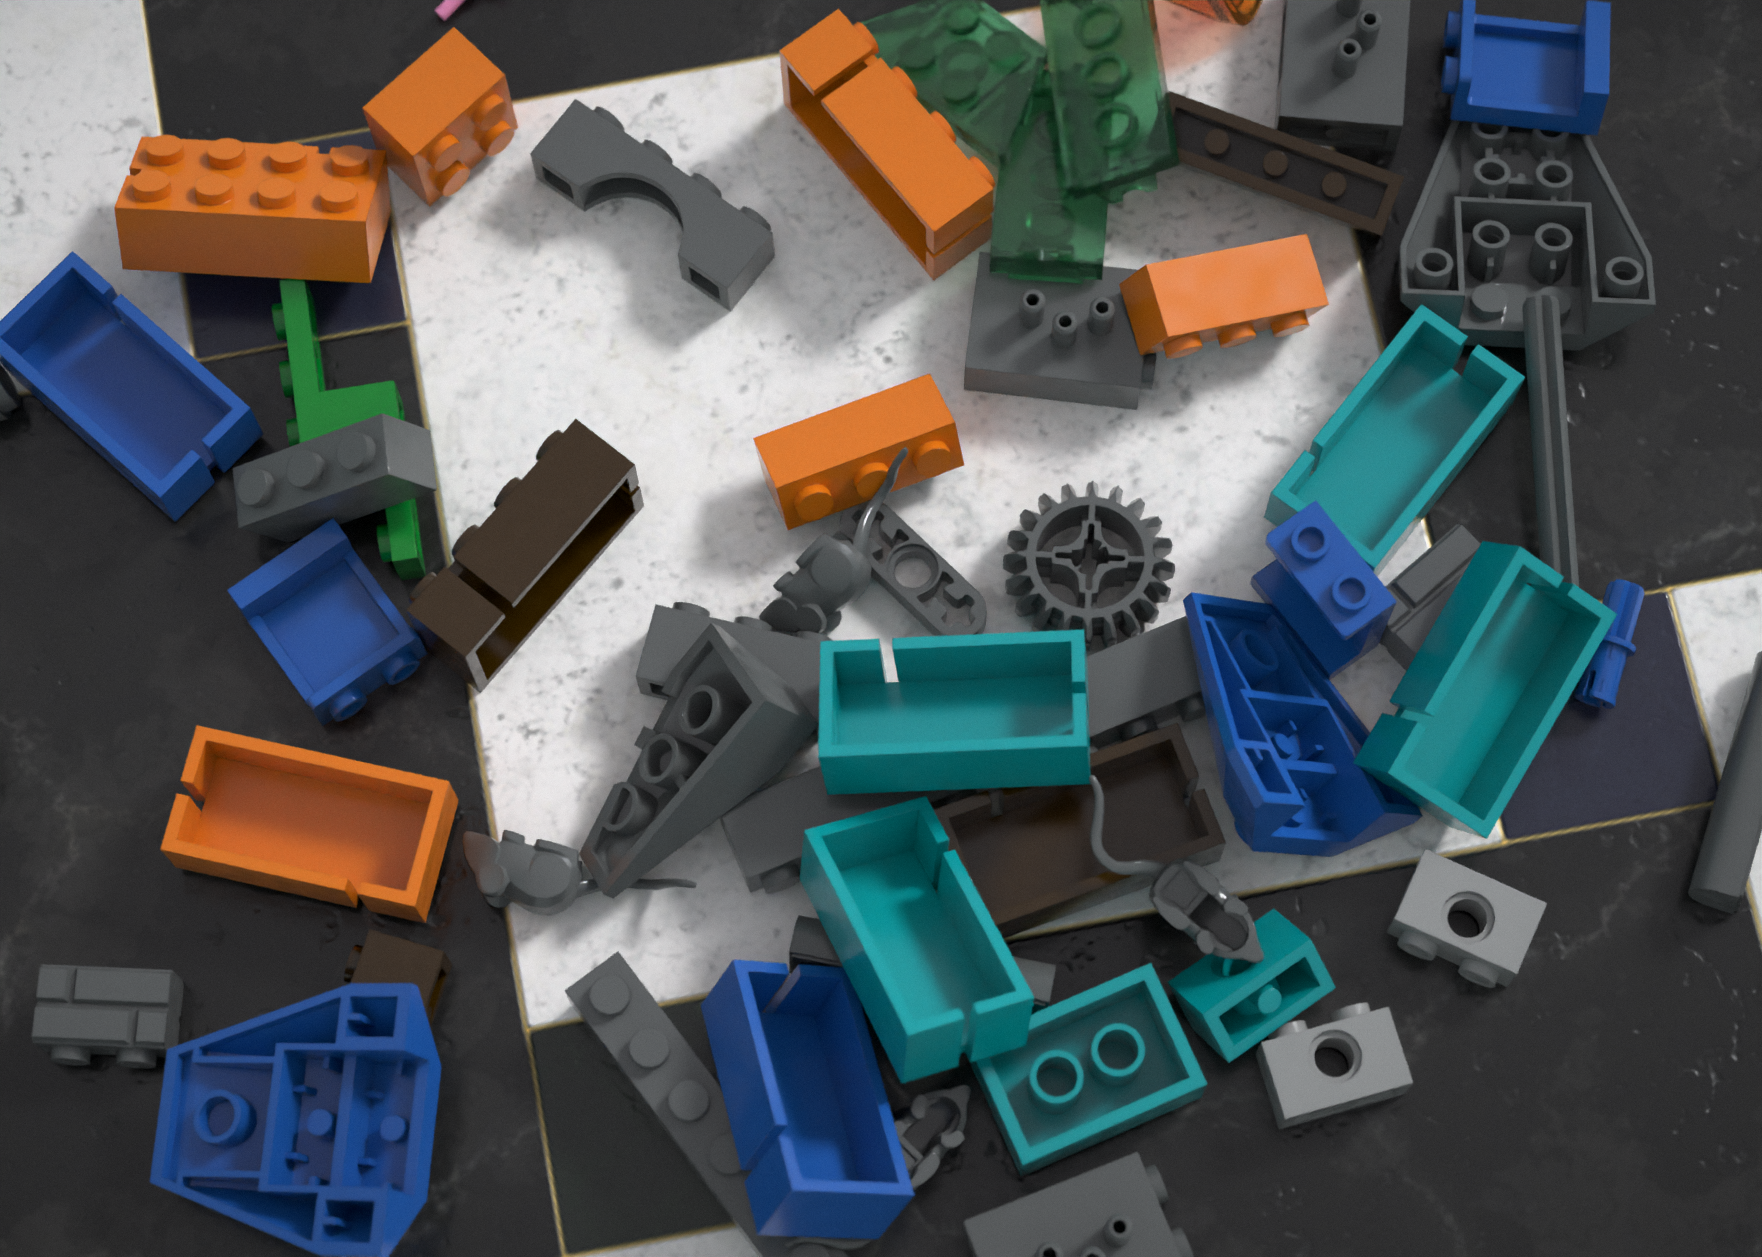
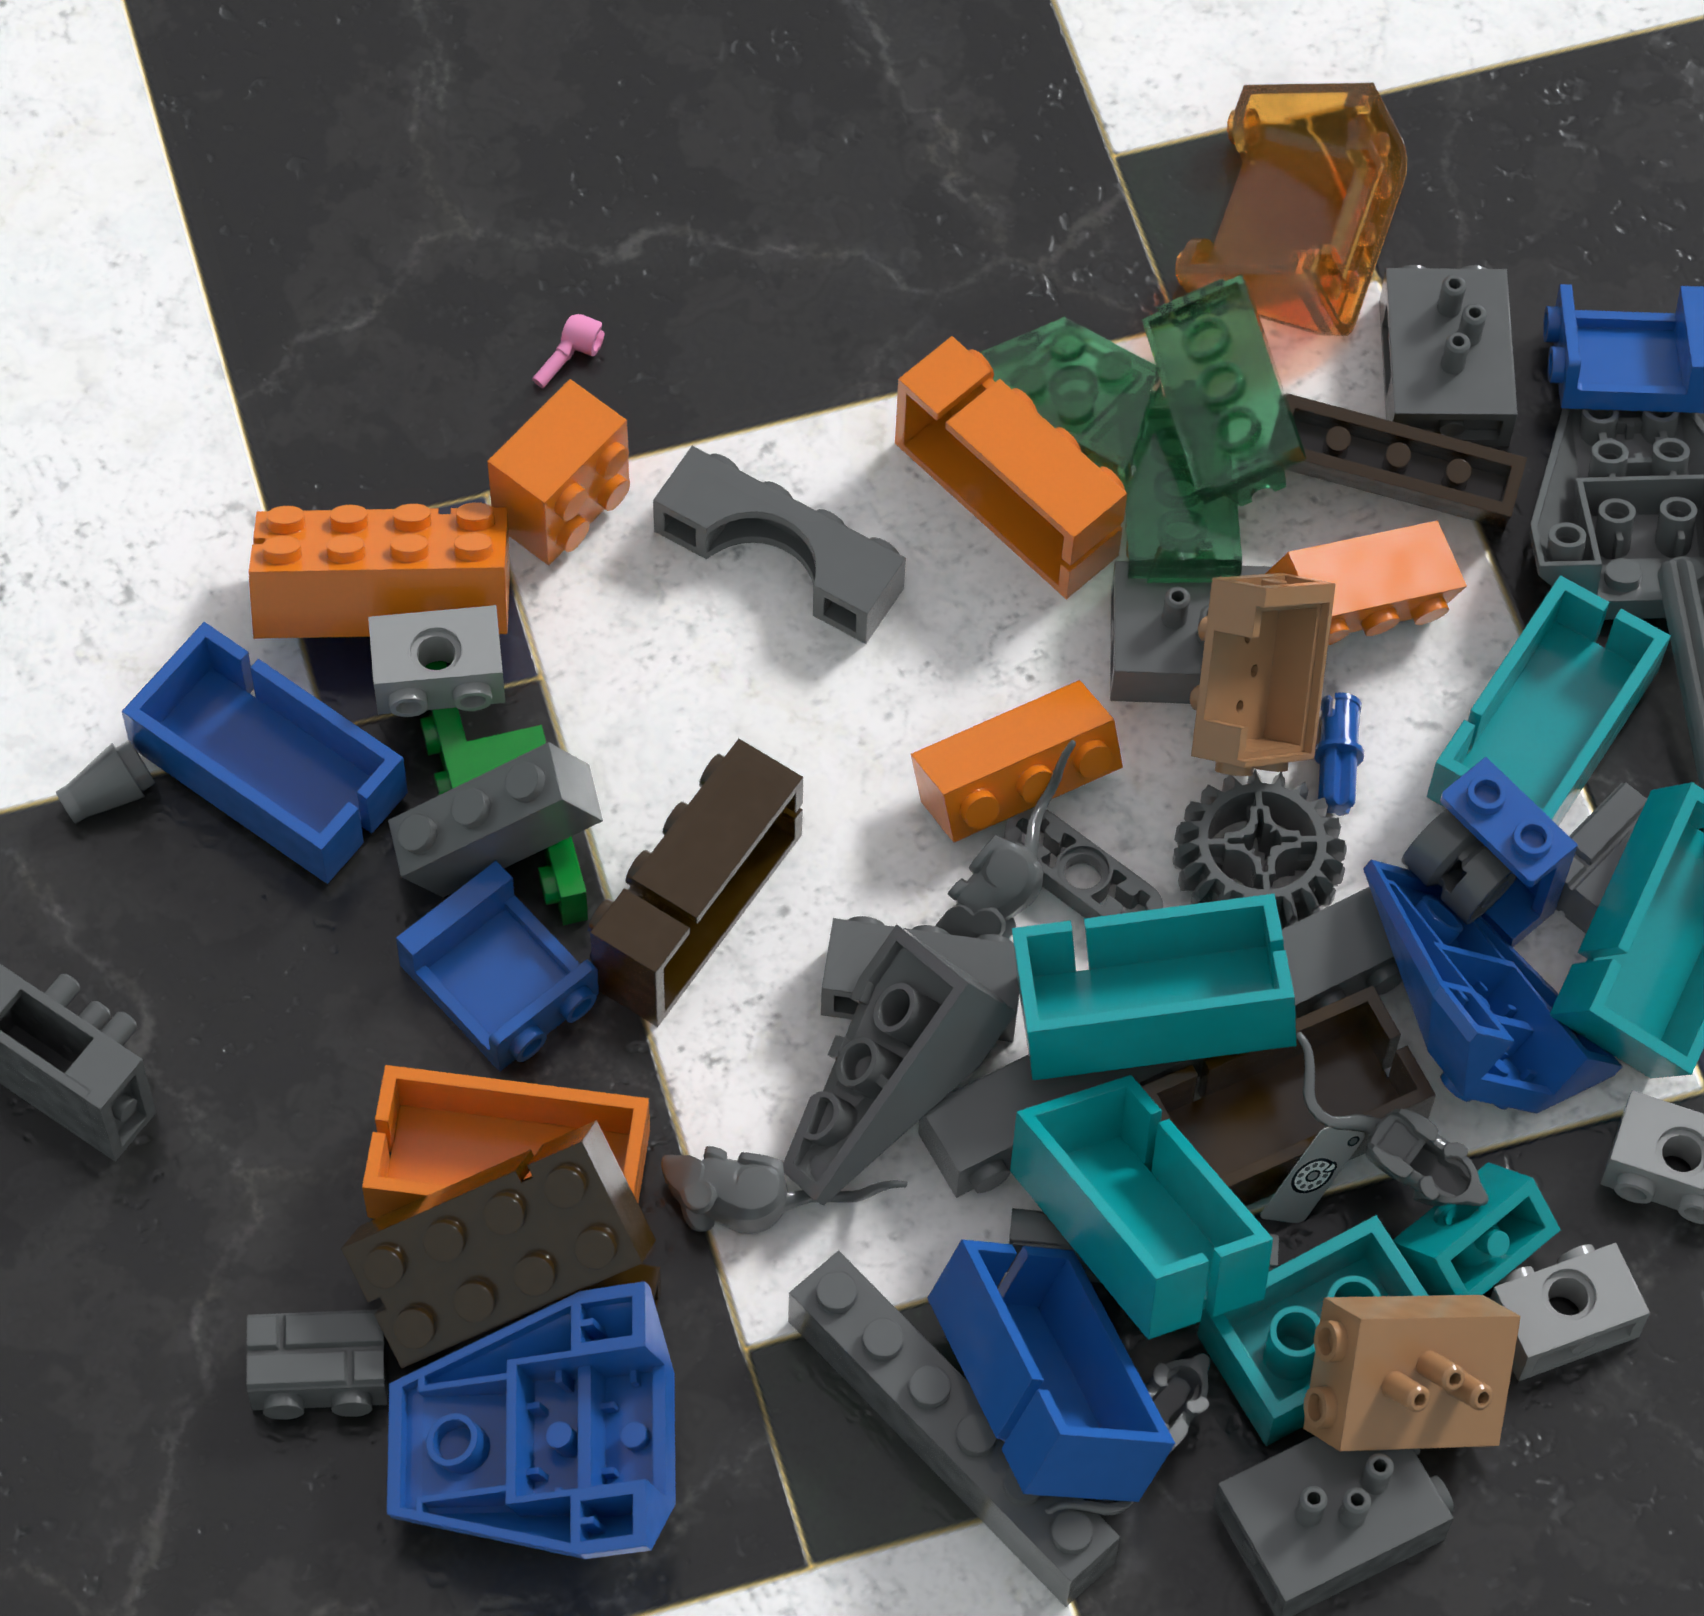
camera: 10 degrees left, 10 degrees down
none -> dark brown piece [341,1120,656,1369]
none -> light grey brick [368,605,505,717]
none -> medium nougat piece [1189,573,1336,776]
none -> light grey sticker [1261,1127,1365,1223]
none -> medium nougat piece [1303,1295,1521,1451]
none -> blue axle [1314,692,1364,816]
none -> dark grey wheel [1401,809,1518,925]

